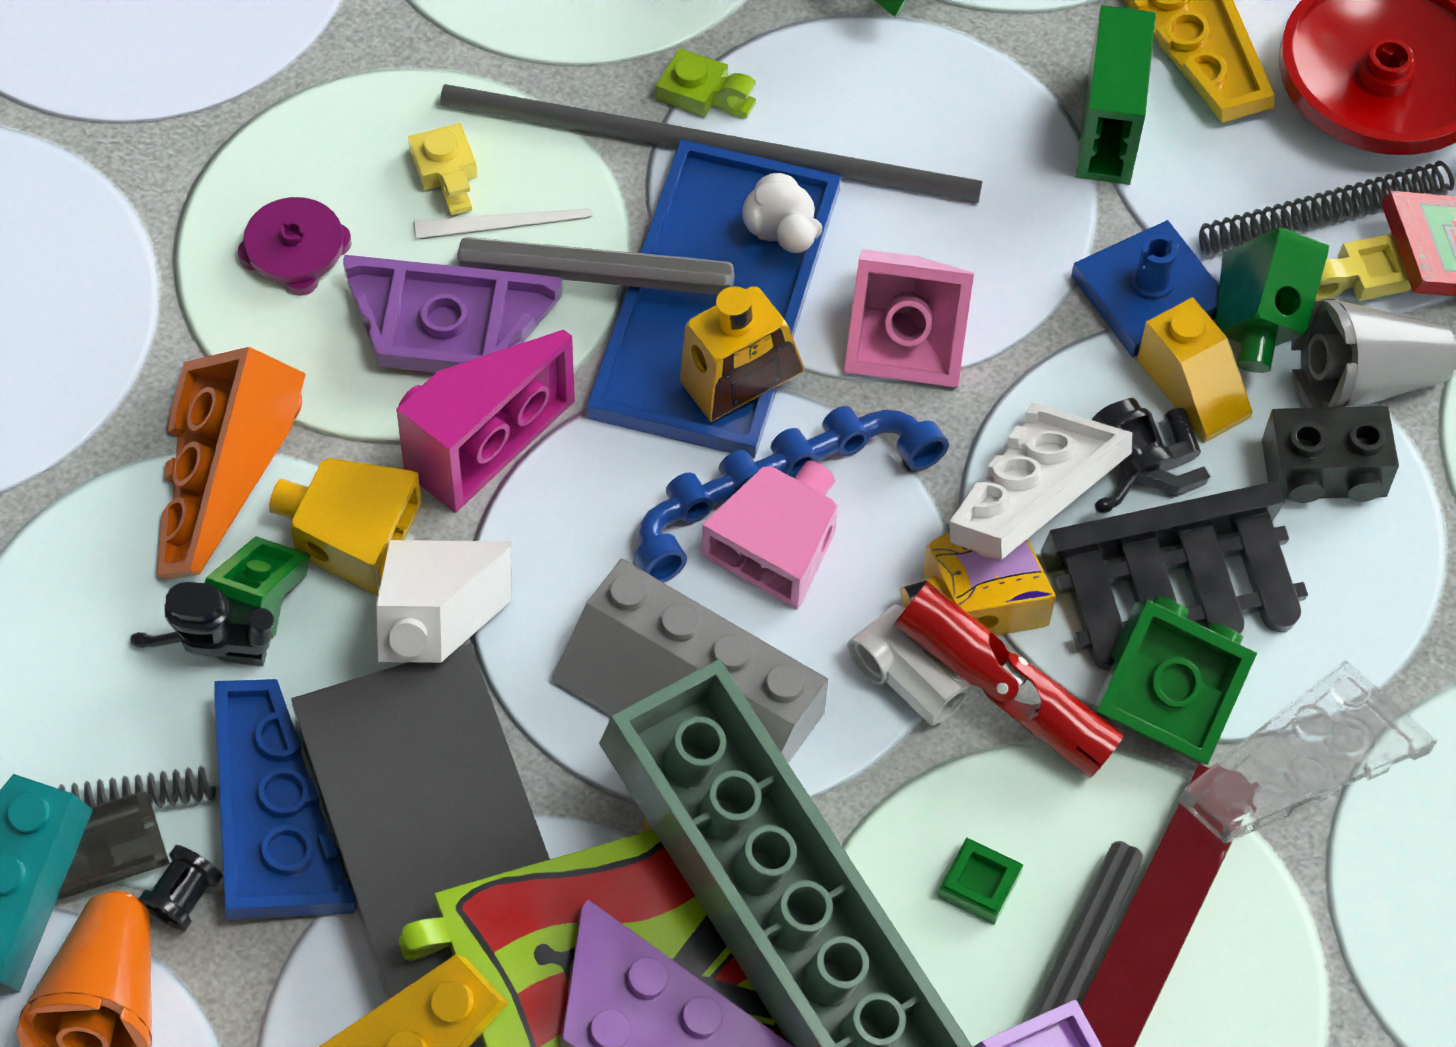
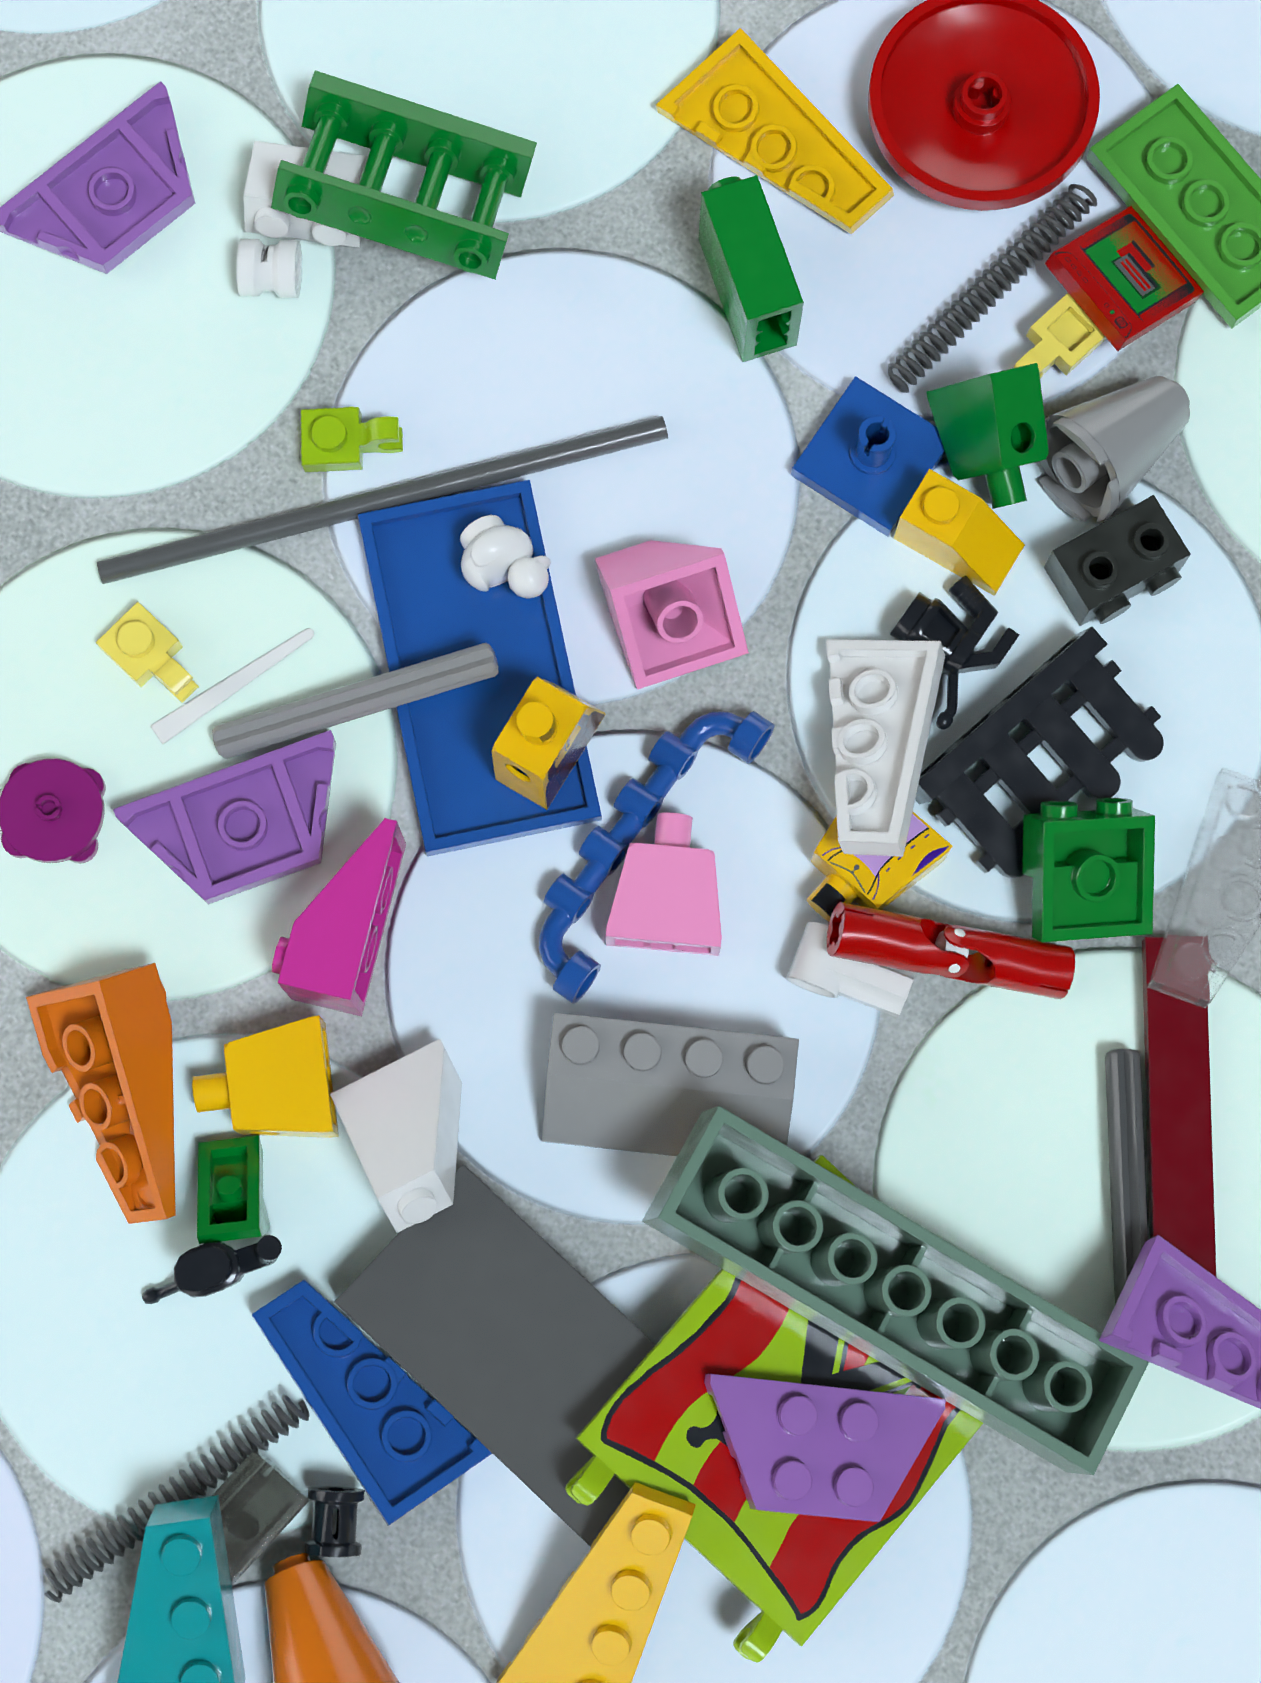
camera: 25 degrees left, 20 degrees up
green tile [937,837,1024,925] -> none

